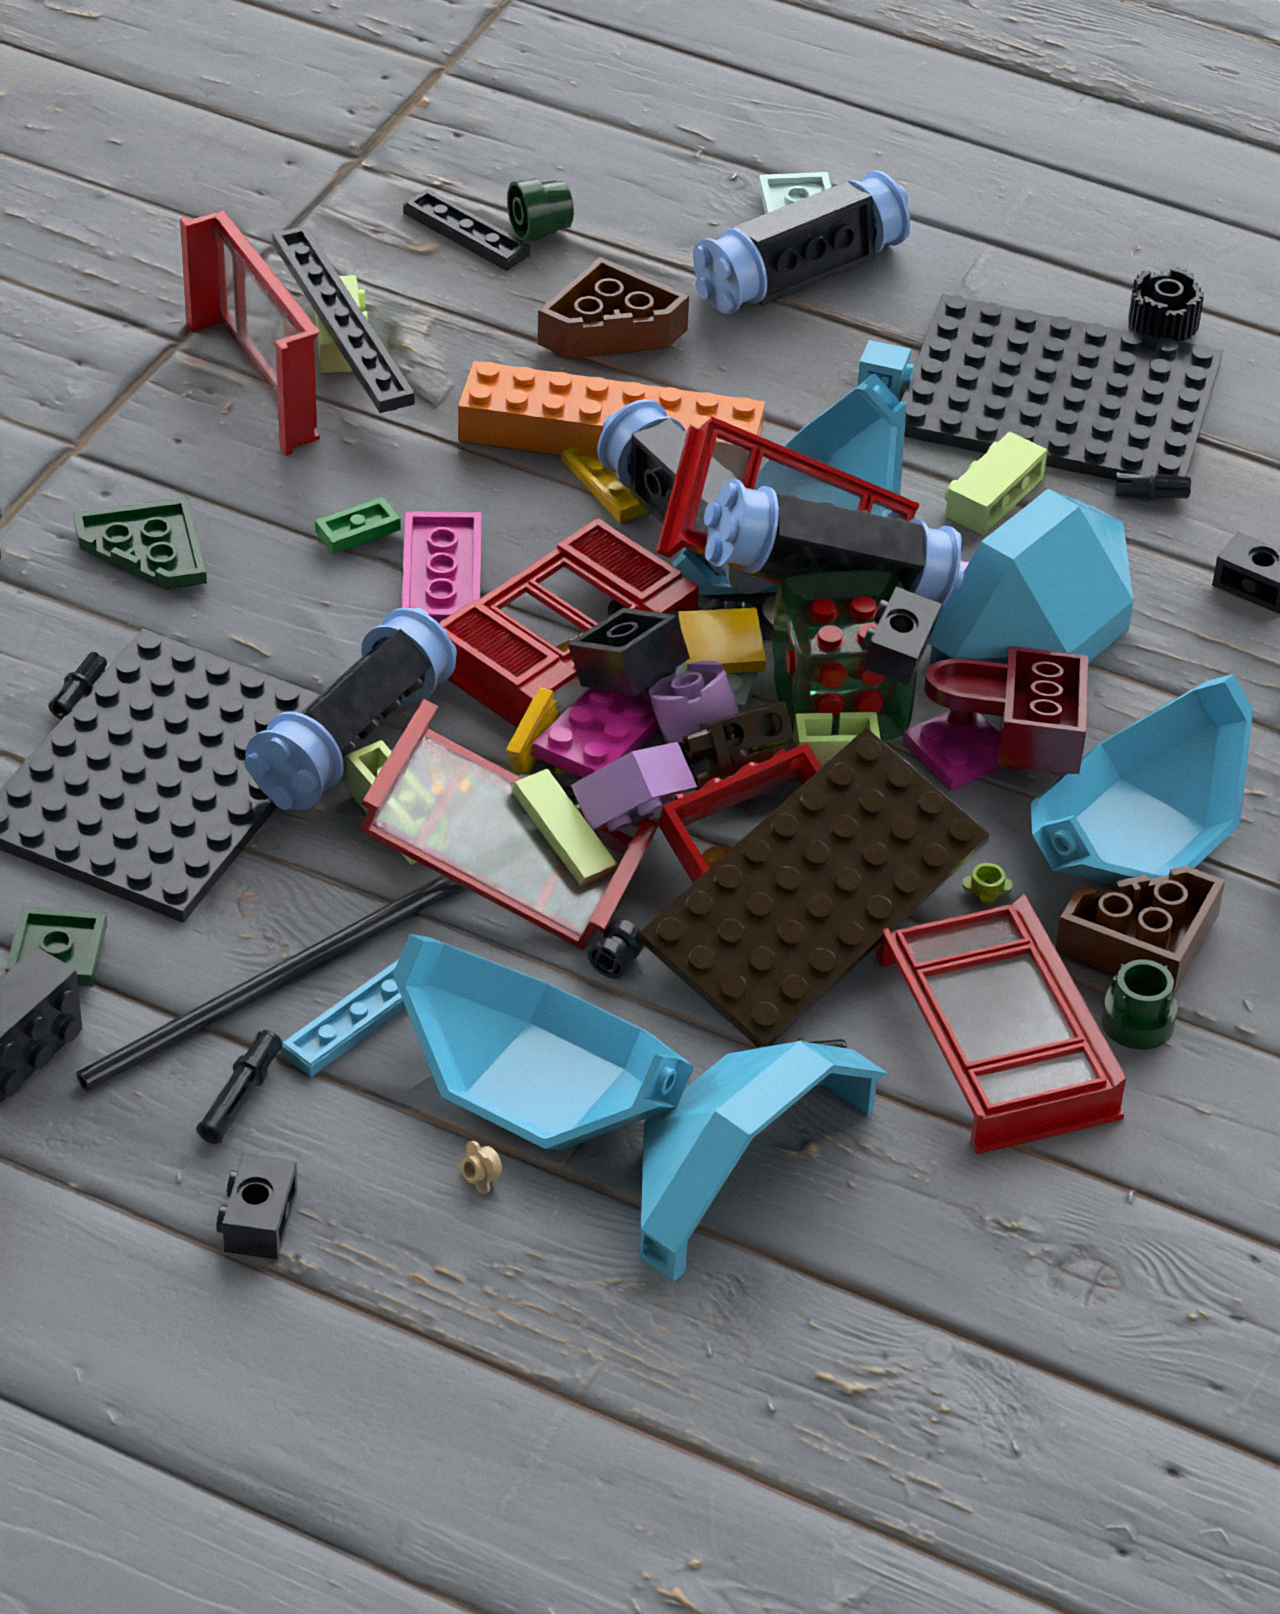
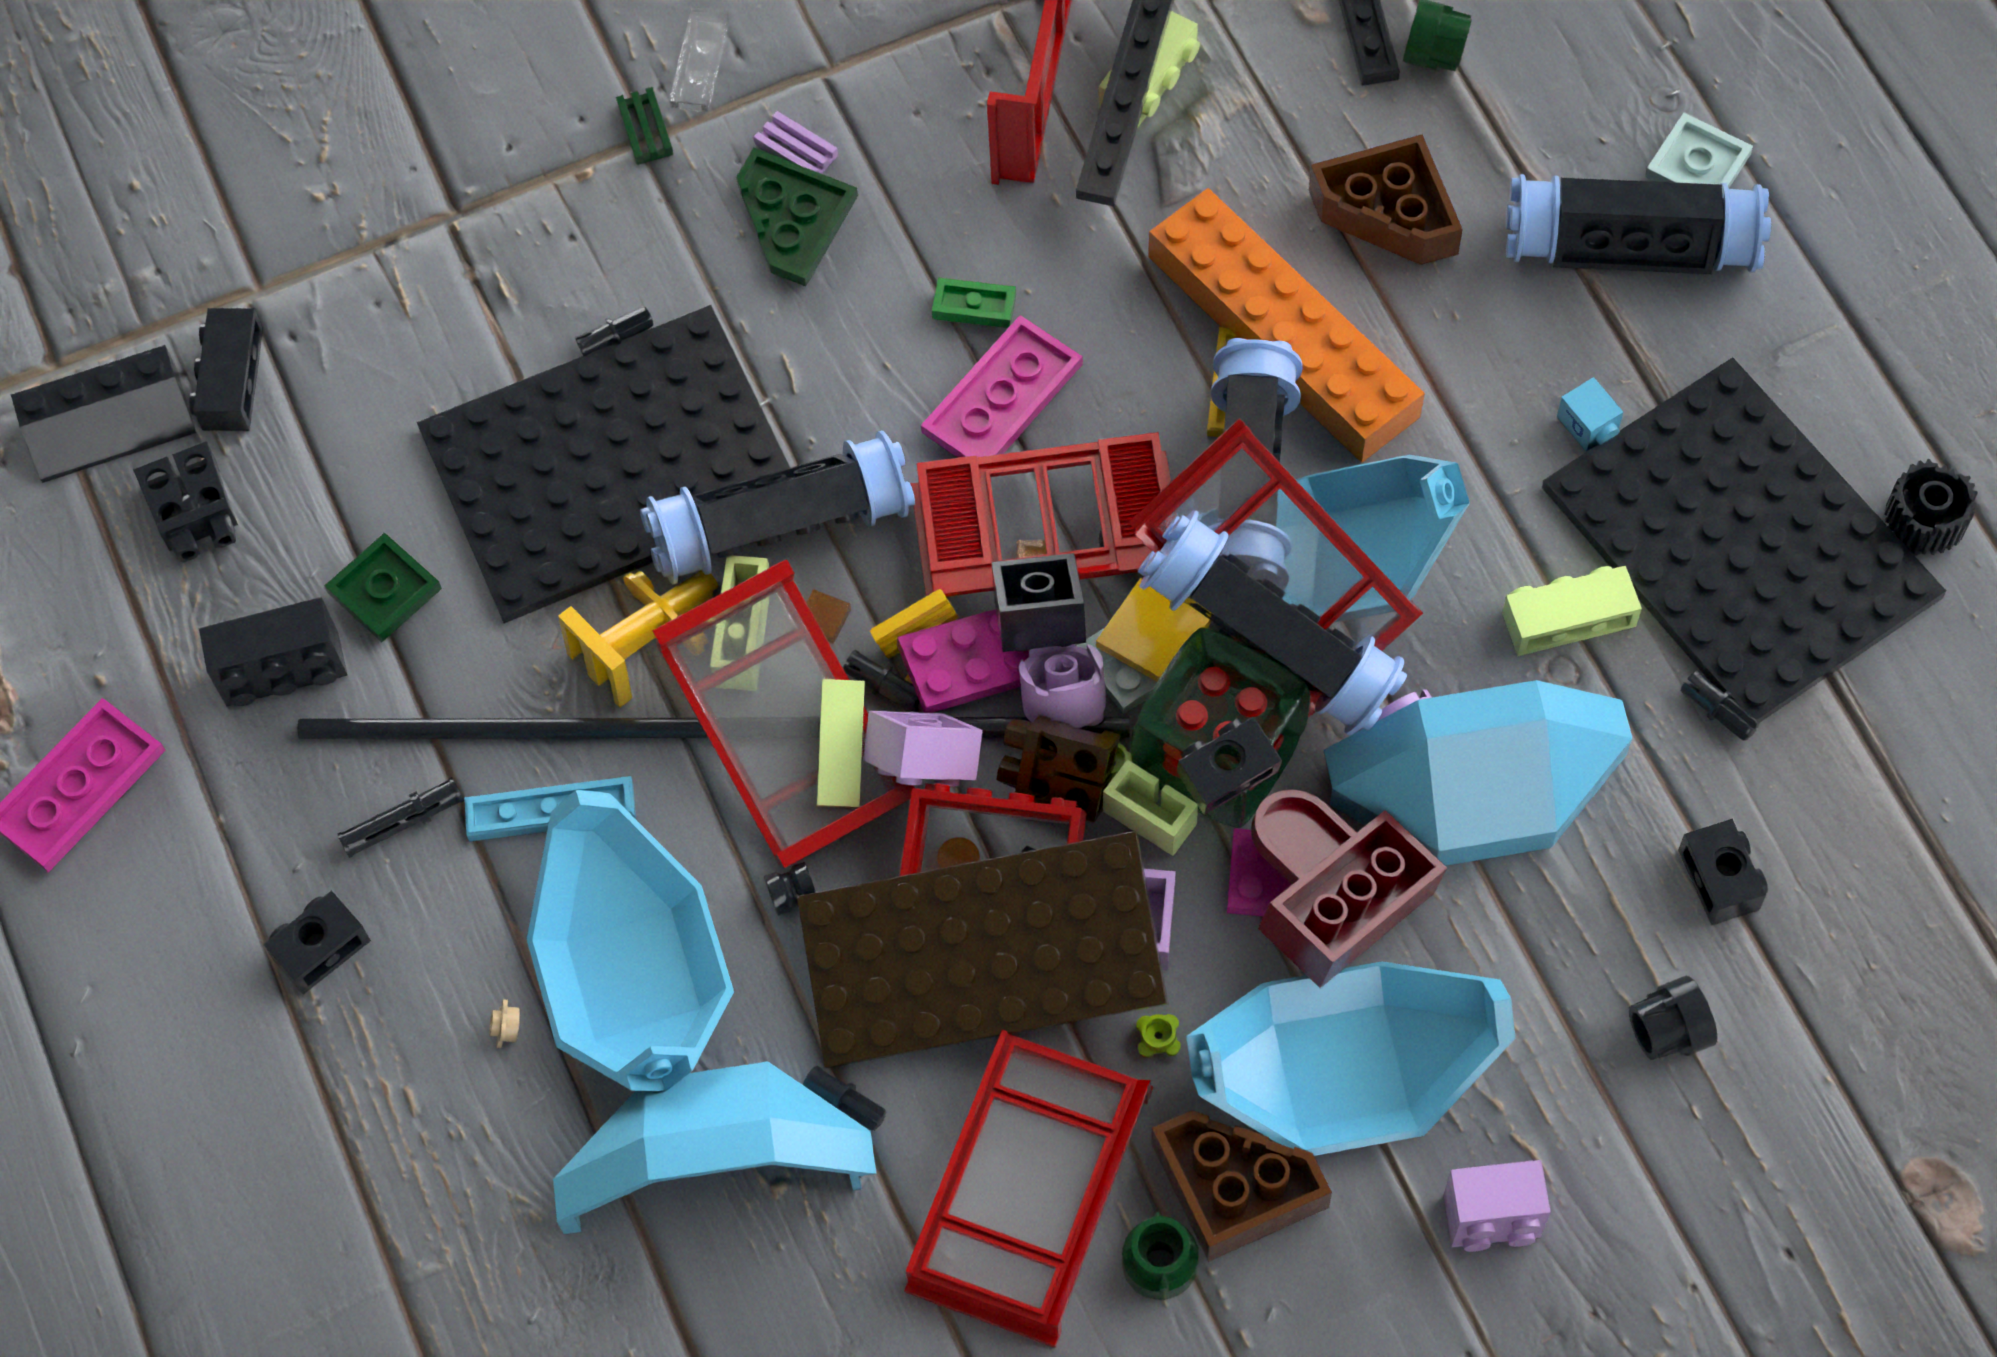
camera: 45 degrees right, 20 degrees up
none -> yellow piece [558,570,718,708]
none -> lavender tile [753,111,838,174]

